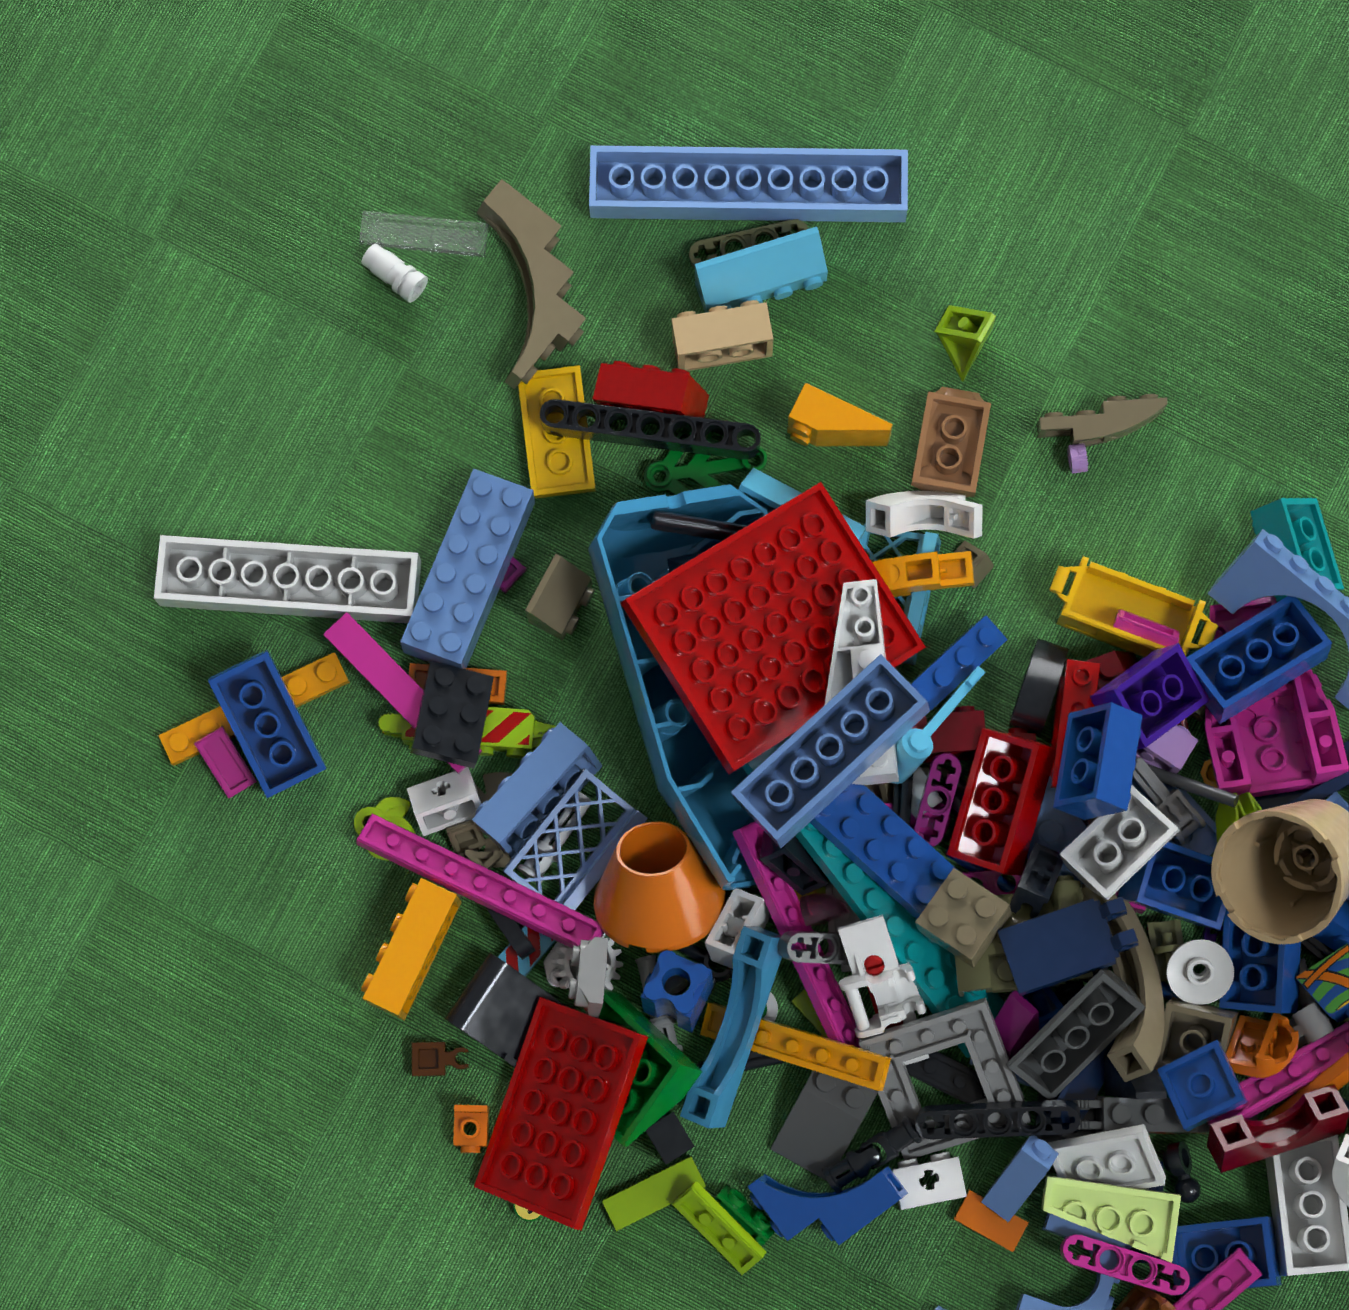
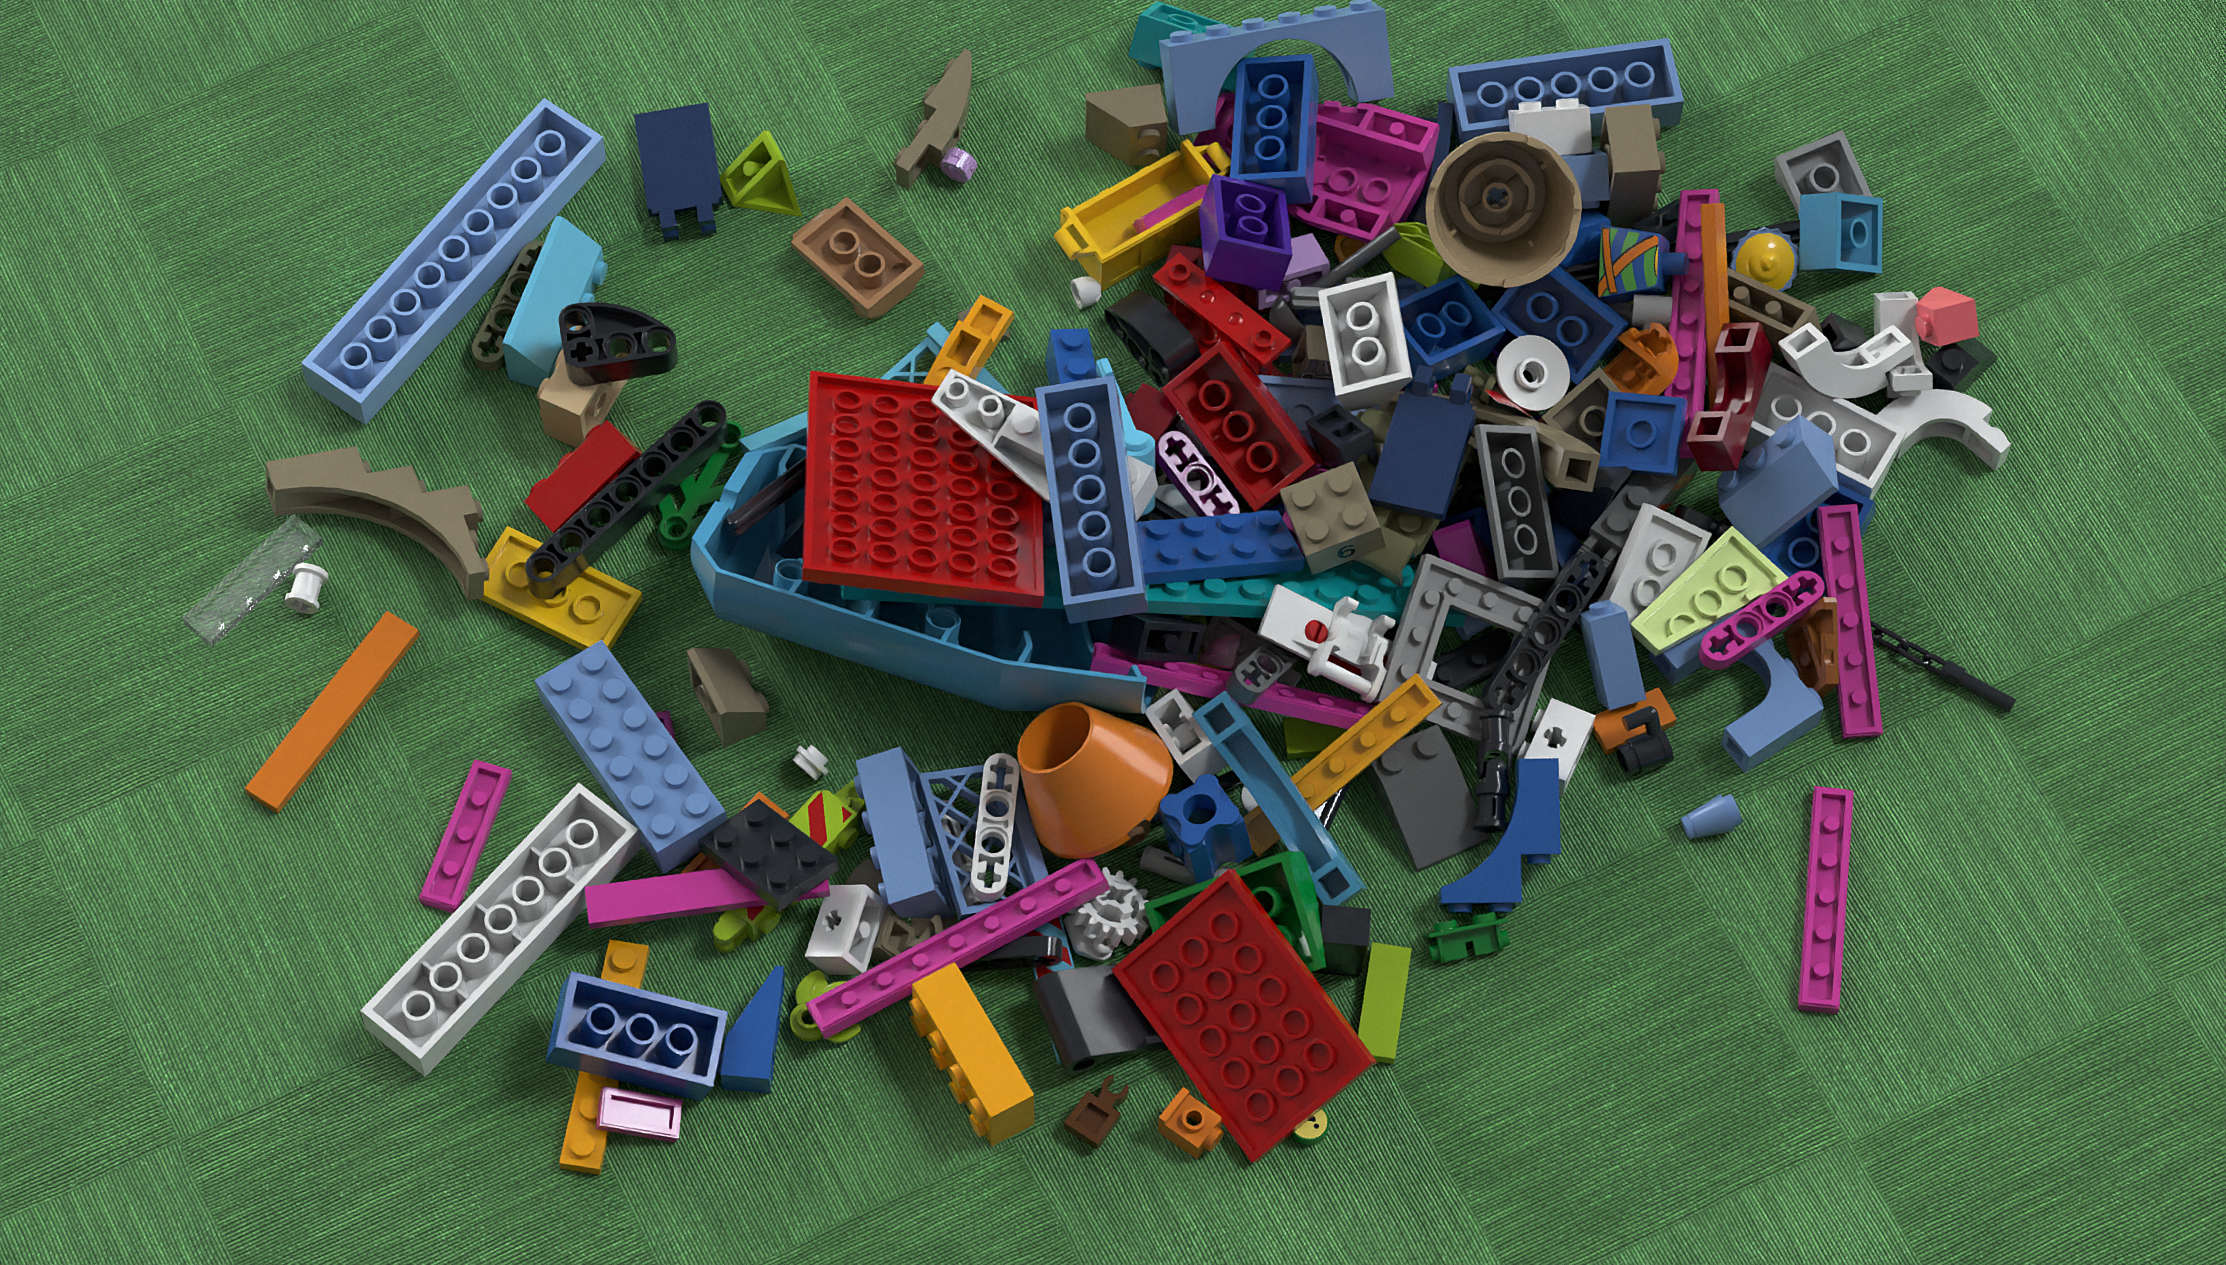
camera: 60 degrees left, 15 degrees down
white axle [361,244,428,303] -> none
light grey slope [568,937,608,1018] -> none
lime tile [672,1181,767,1275] -> none
light orange slope [787,383,893,446] -> none
white arch [866,491,982,539] -> none
blue brick [1053,702,1142,820] -> none
none -> orange tile [245,611,420,814]
none -> white bush [284,563,329,614]
none -> dark pink tile [419,759,513,913]
none -> black beam [558,302,678,386]
none -> dark blue tile [634,102,724,242]
none -> blue slope [716,966,785,1094]
none -> white plate [792,745,829,781]
none -> white beam [970,753,1020,902]
none -> white hinge [1071,276,1101,309]
none -> dark tan slope [1085,84,1167,166]
none -> red sticker [1484,389,1535,420]
none -> black piece [1615,706,1674,776]
none -> medium blue slope [1717,414,1839,551]

